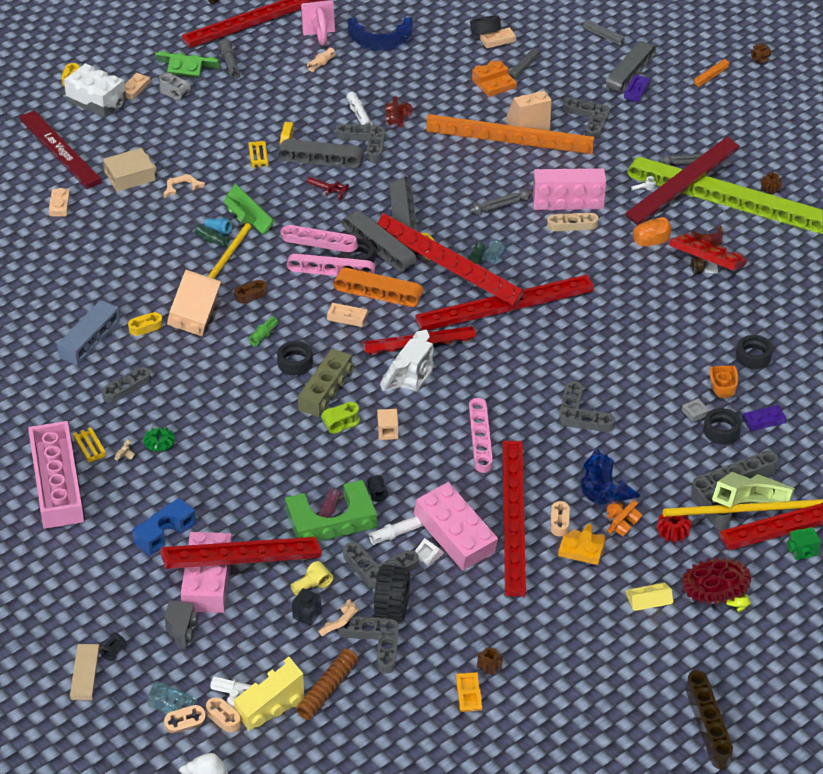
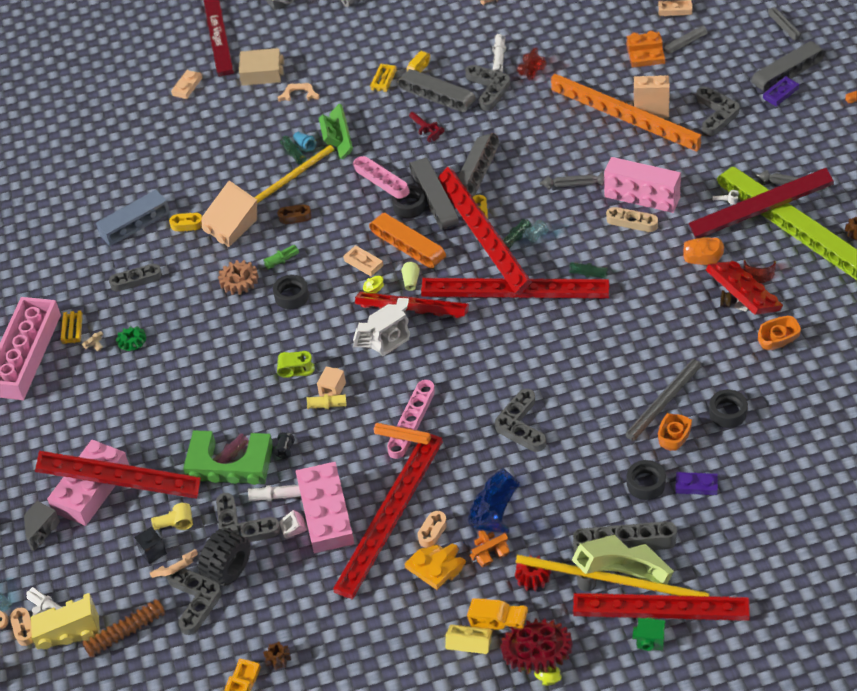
camera: 30 degrees right, 5 degrees up
blue arch [132,498,196,556] -> none
bright pink beam [287,254,375,276] -> none
olive brick [298,348,354,417] -> none
light grey plate [682,399,709,422] -> none
none -> nougat gear [218,260,259,295]
none -> light yellow pin [307,394,346,410]
none -> neon yellow hat [363,276,384,293]
none -> orange axle [374,423,431,444]
none -> yellowish green cone [401,262,420,291]
none -> light orange piece [467,598,528,630]
none -> clear green pin [569,261,608,279]
none -> dark grey axle [626,359,701,441]
none -> orange piece [758,316,801,350]

